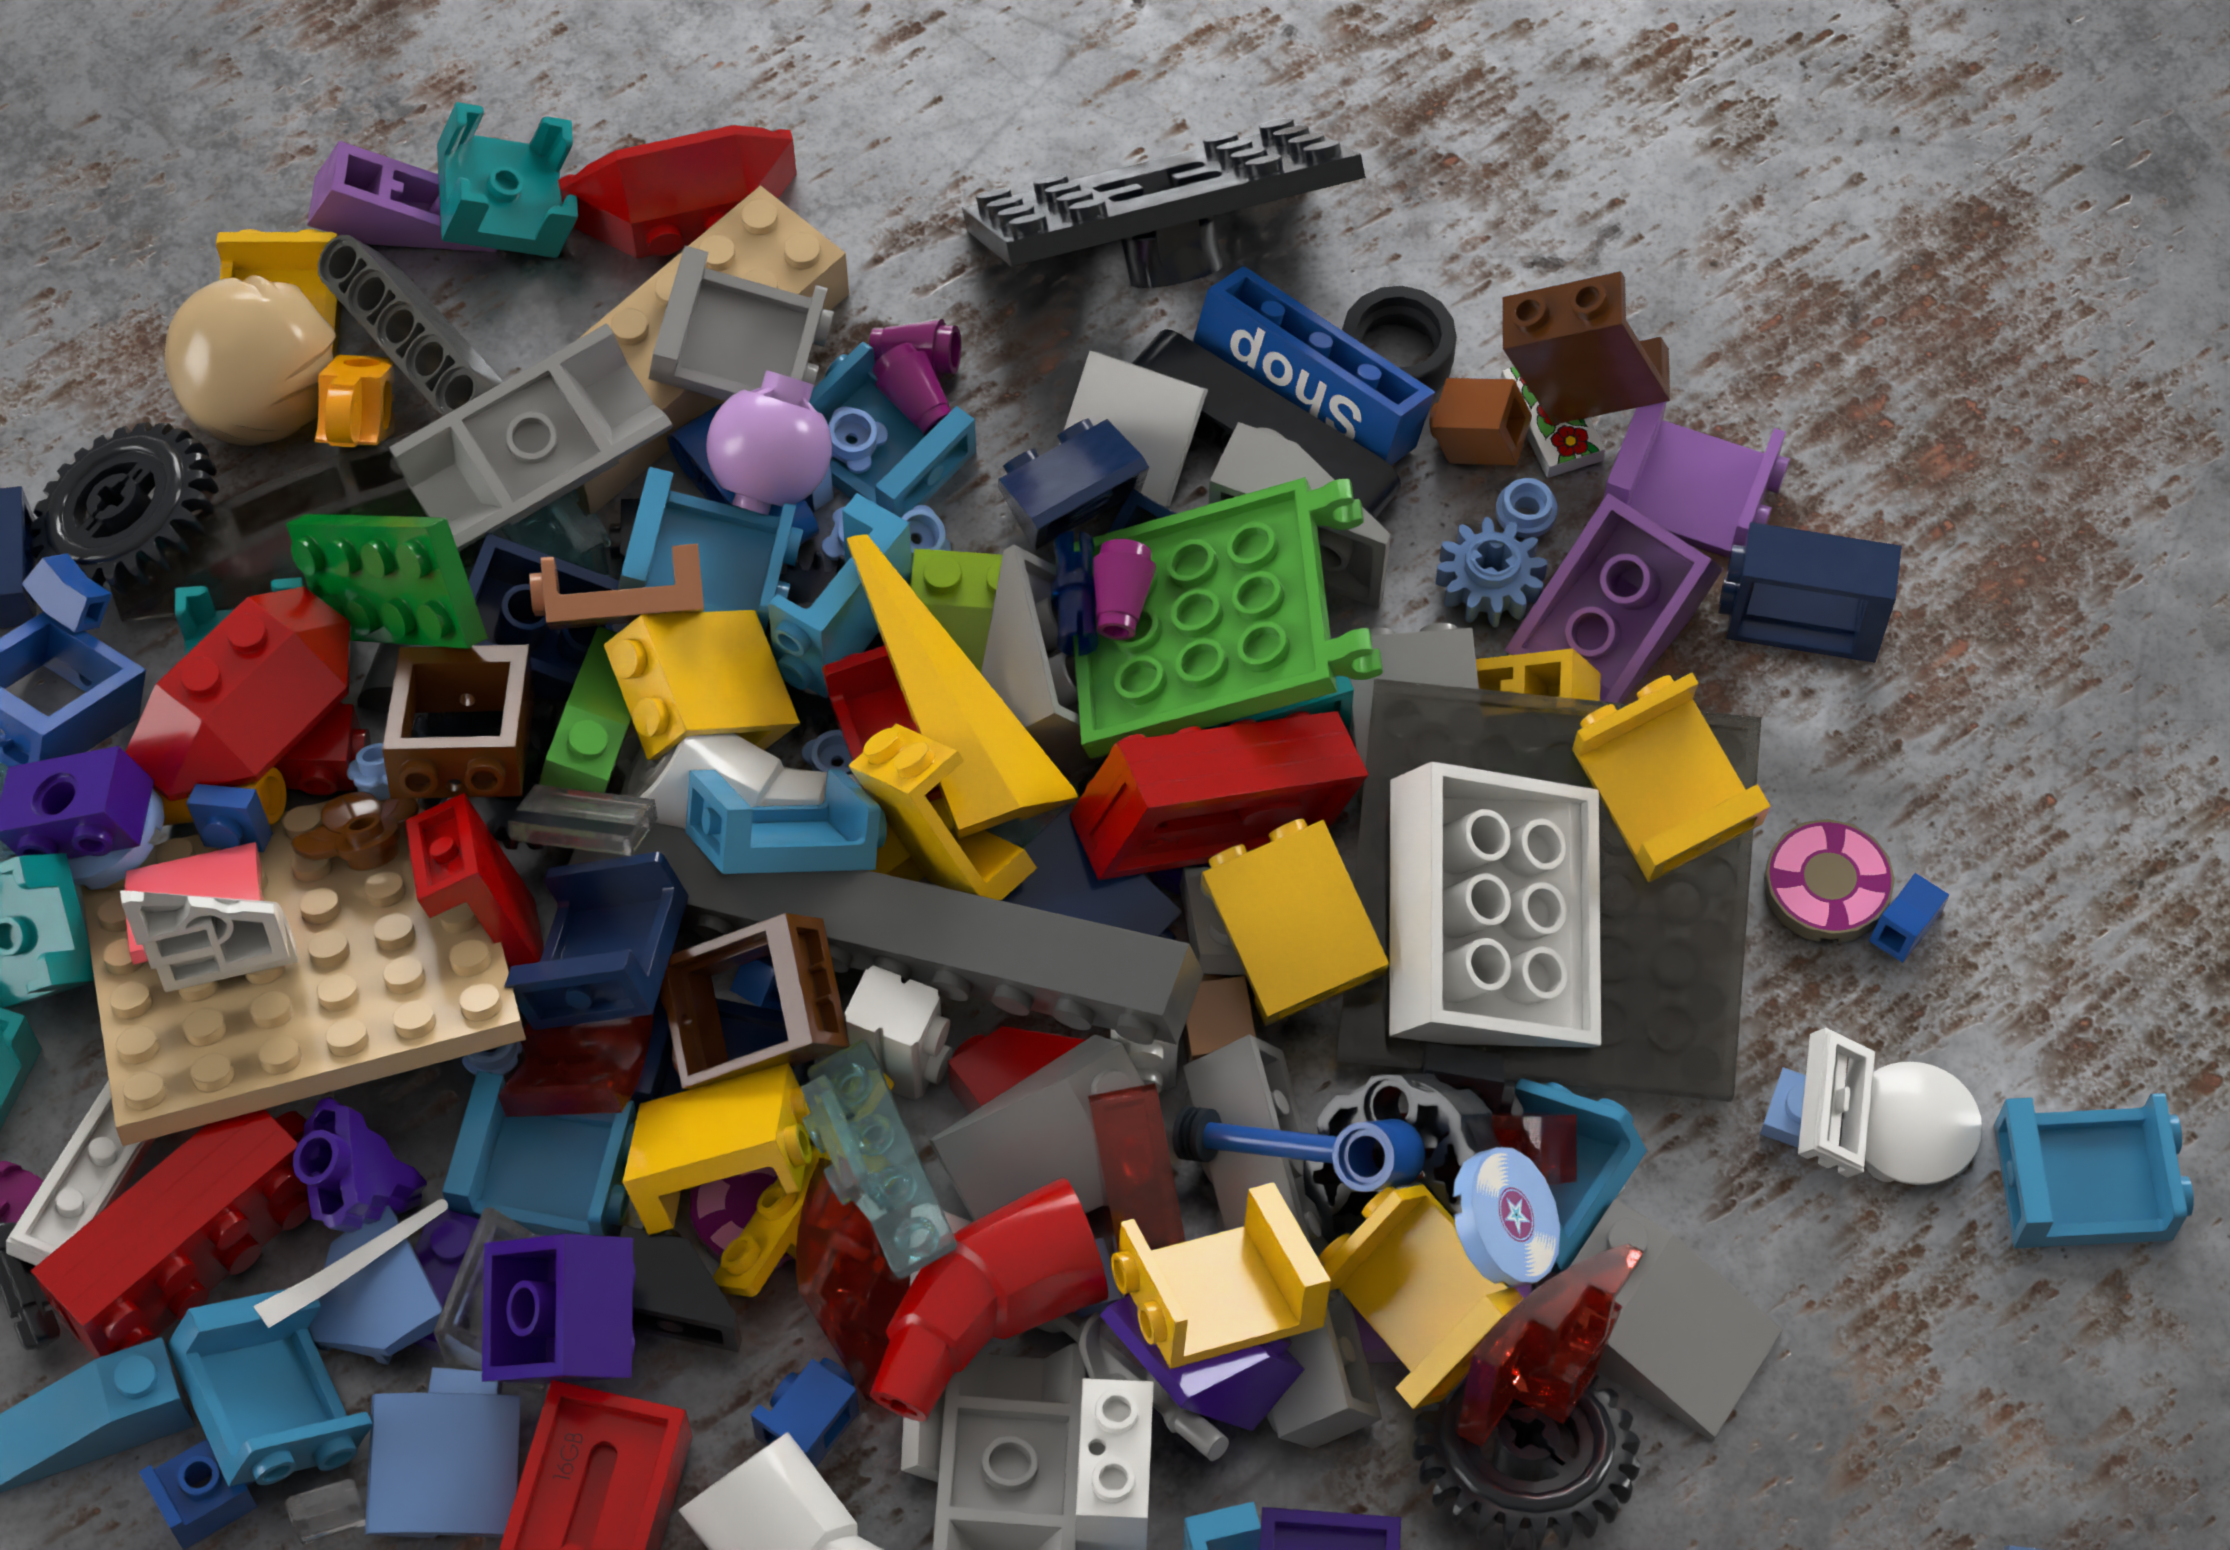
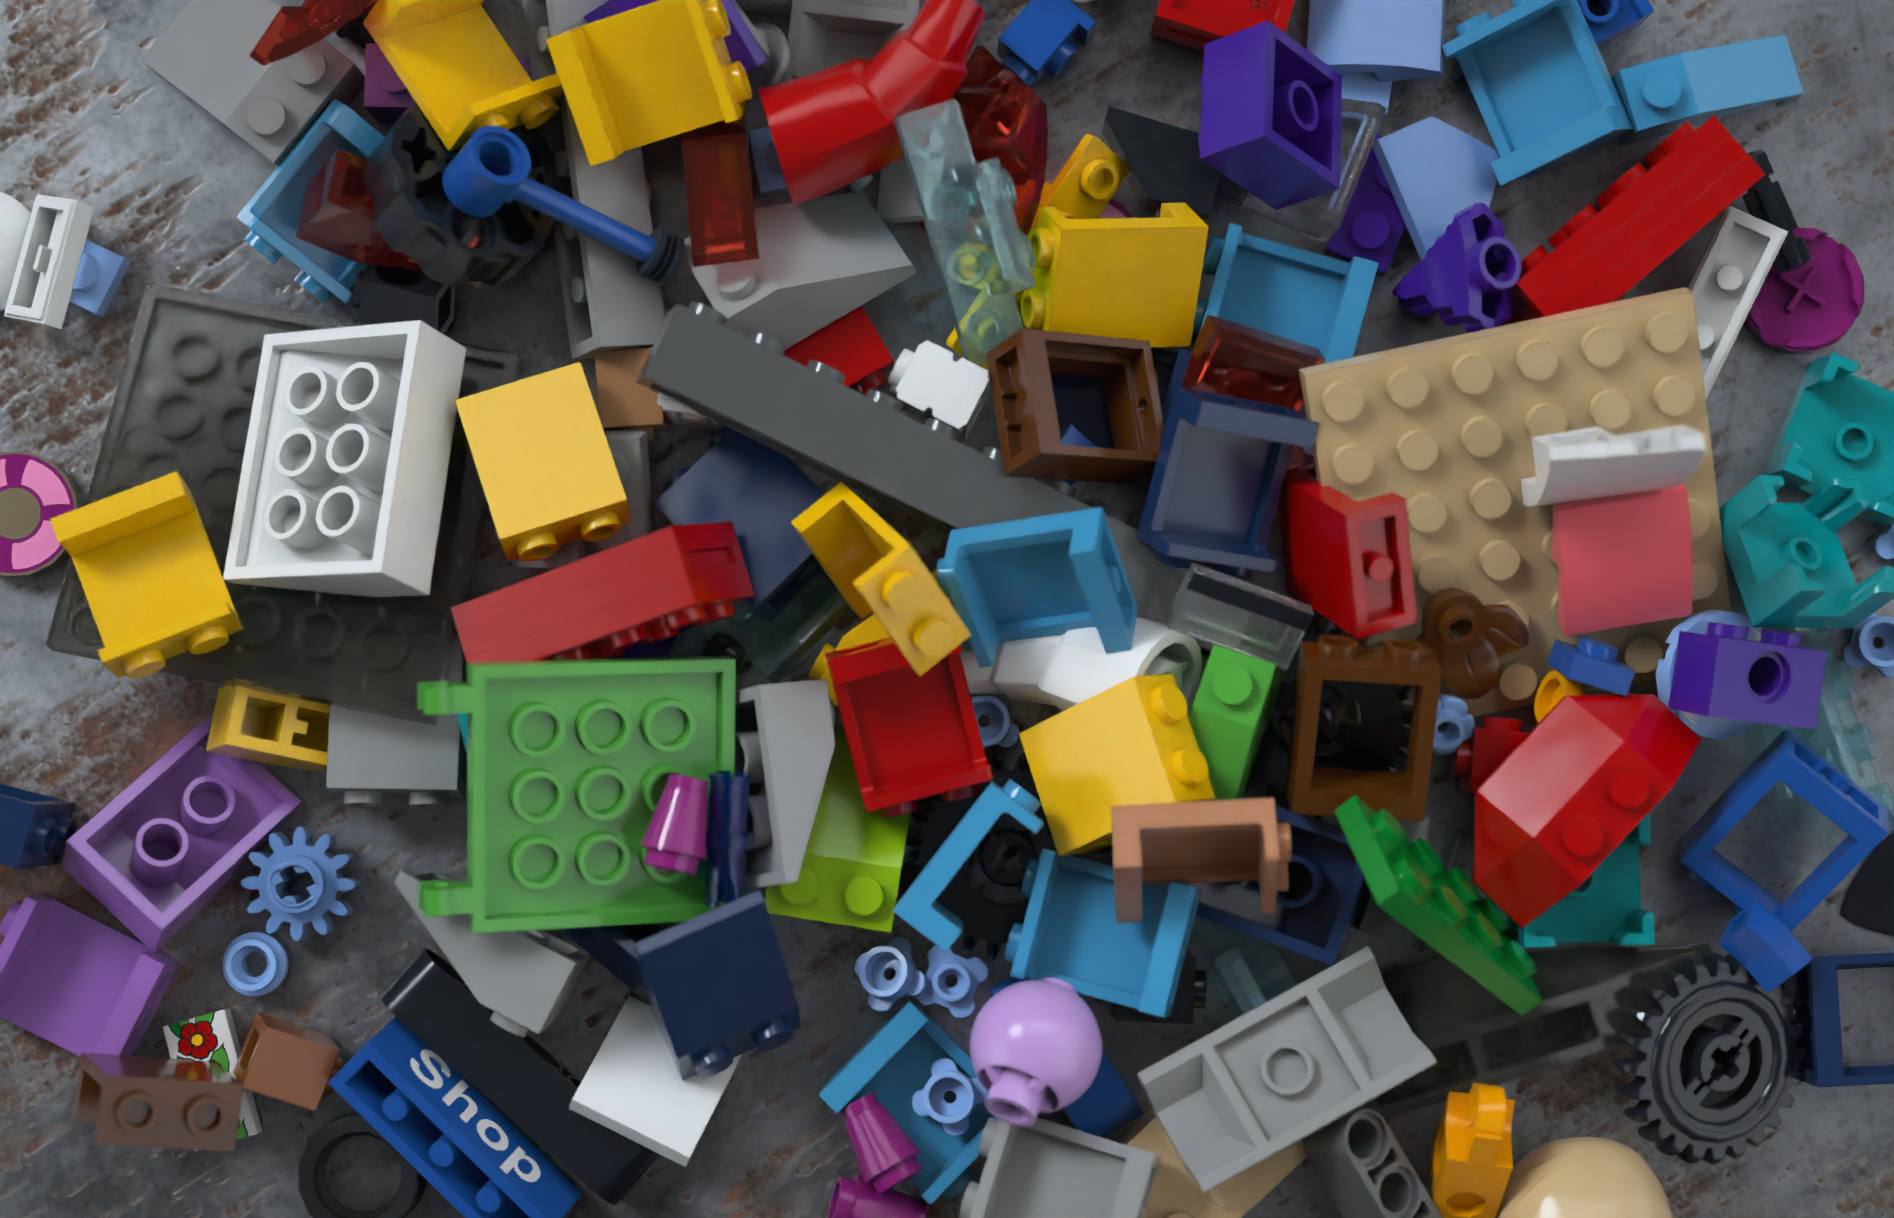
camera: 175 degrees left, 25 degrees up
white sticker [253,1199,448,1328] -> none
yellow wedge [847,534,1078,839] -> none
light blue tile [1453,1147,1560,1287] -> none

